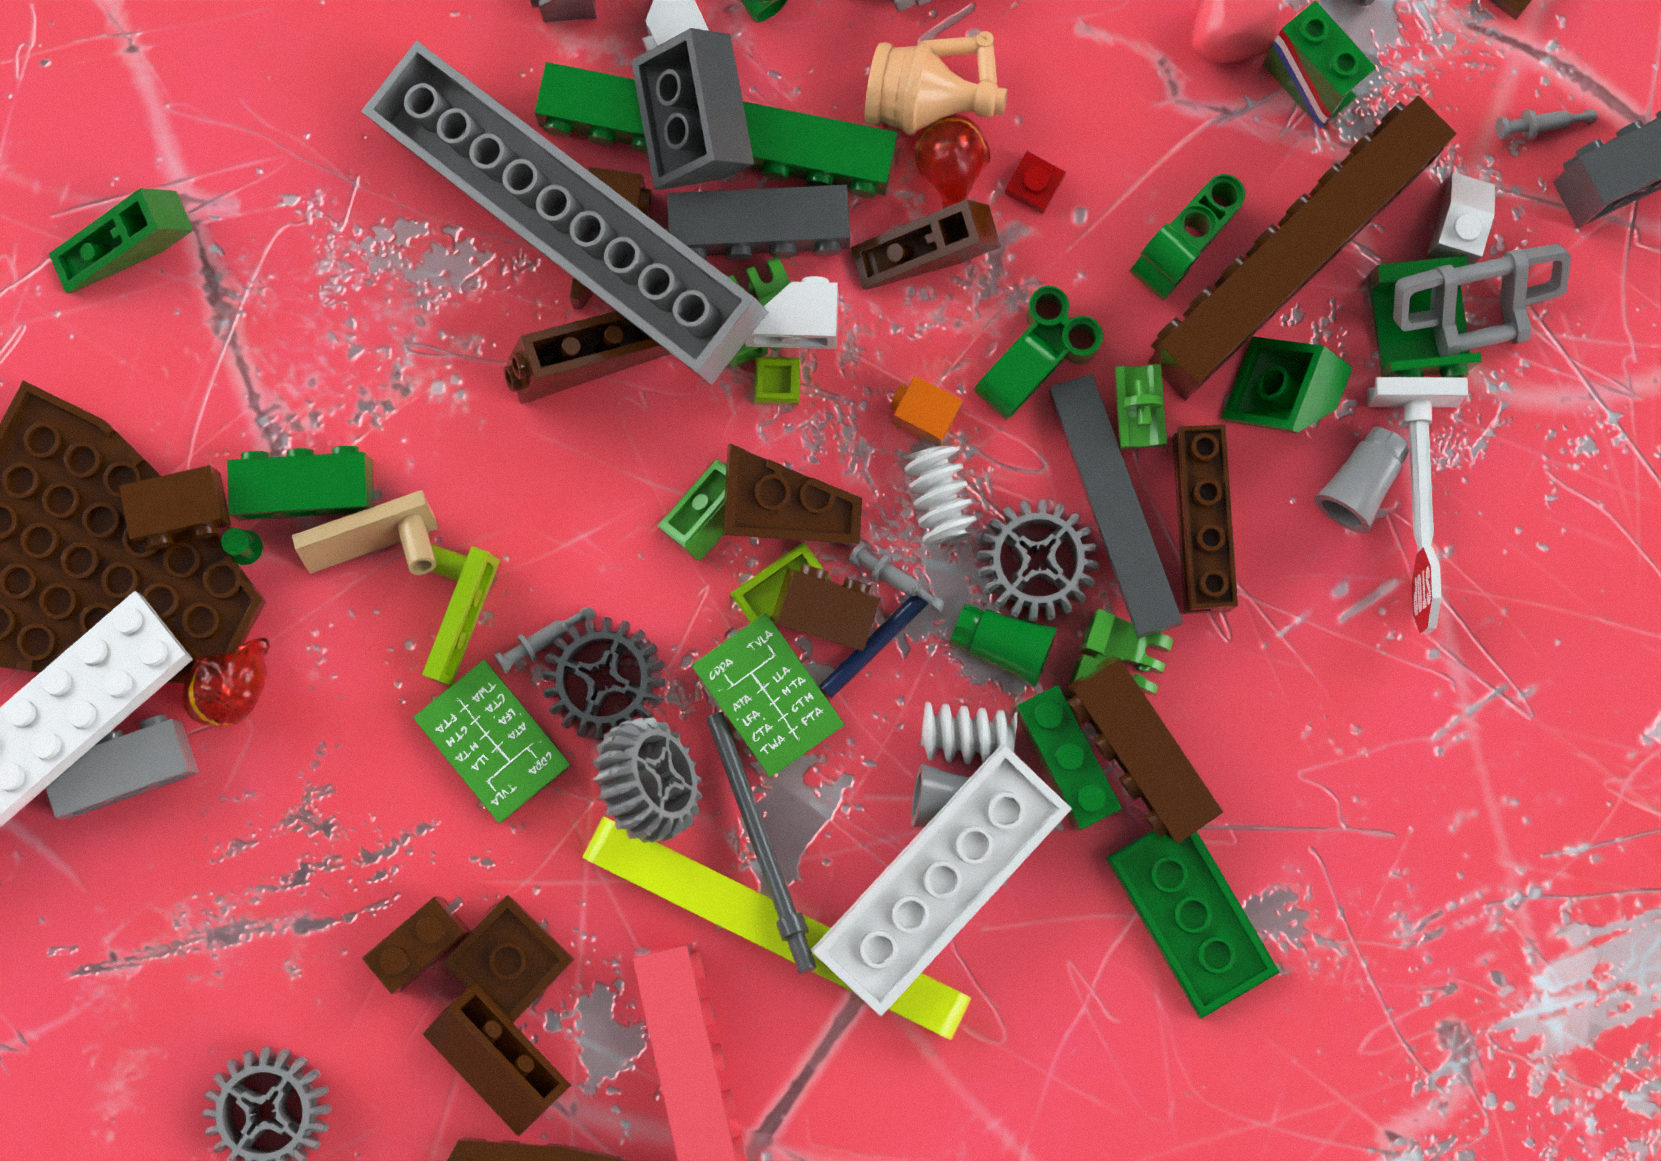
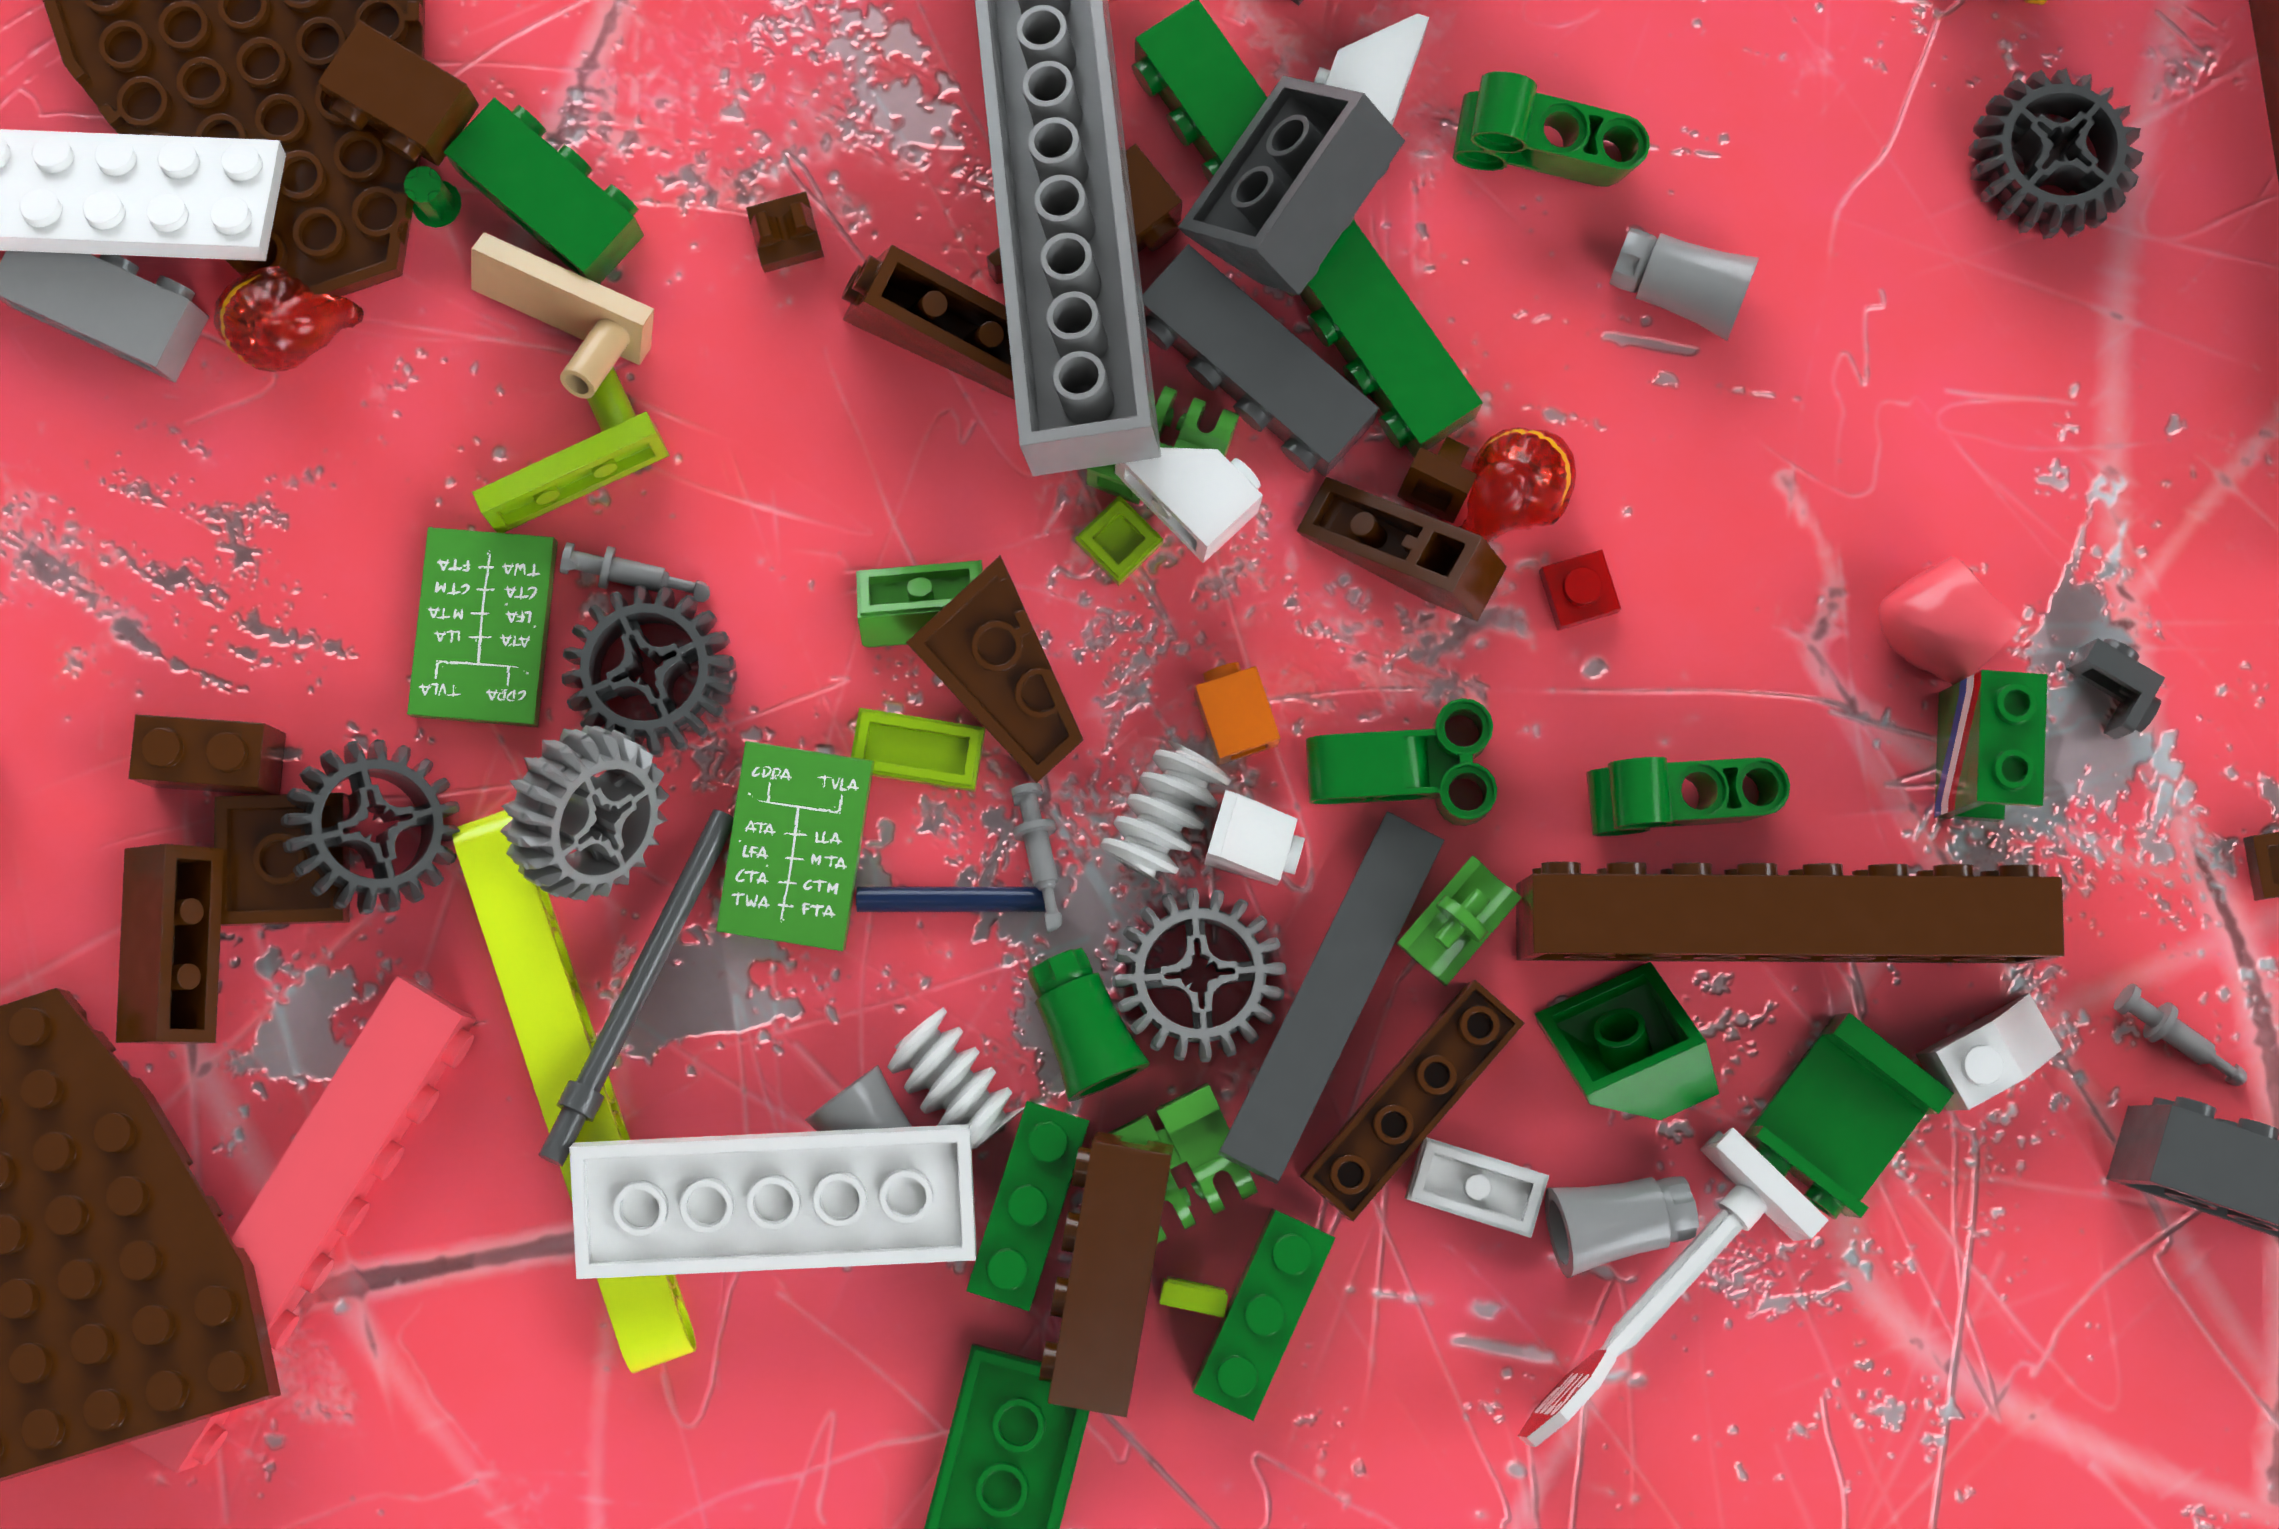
camera: 45 degrees right, 0 degrees up
reddish brown brick [771,563,880,651] -> none
light nougat piece [865,31,1008,136] -> none
light grey bar [1393,244,1571,357] -> none
none -> dark grey gear [281,739,460,915]
none -> reddish brown tile [746,191,824,273]
none -> lime tile [1159,1276,1228,1318]
none -> green brick [1191,1208,1335,1421]
none -> white slope [1204,790,1305,886]
none -> reddish brown tile [1397,437,1478,523]
none -> white plate [1405,1137,1549,1238]

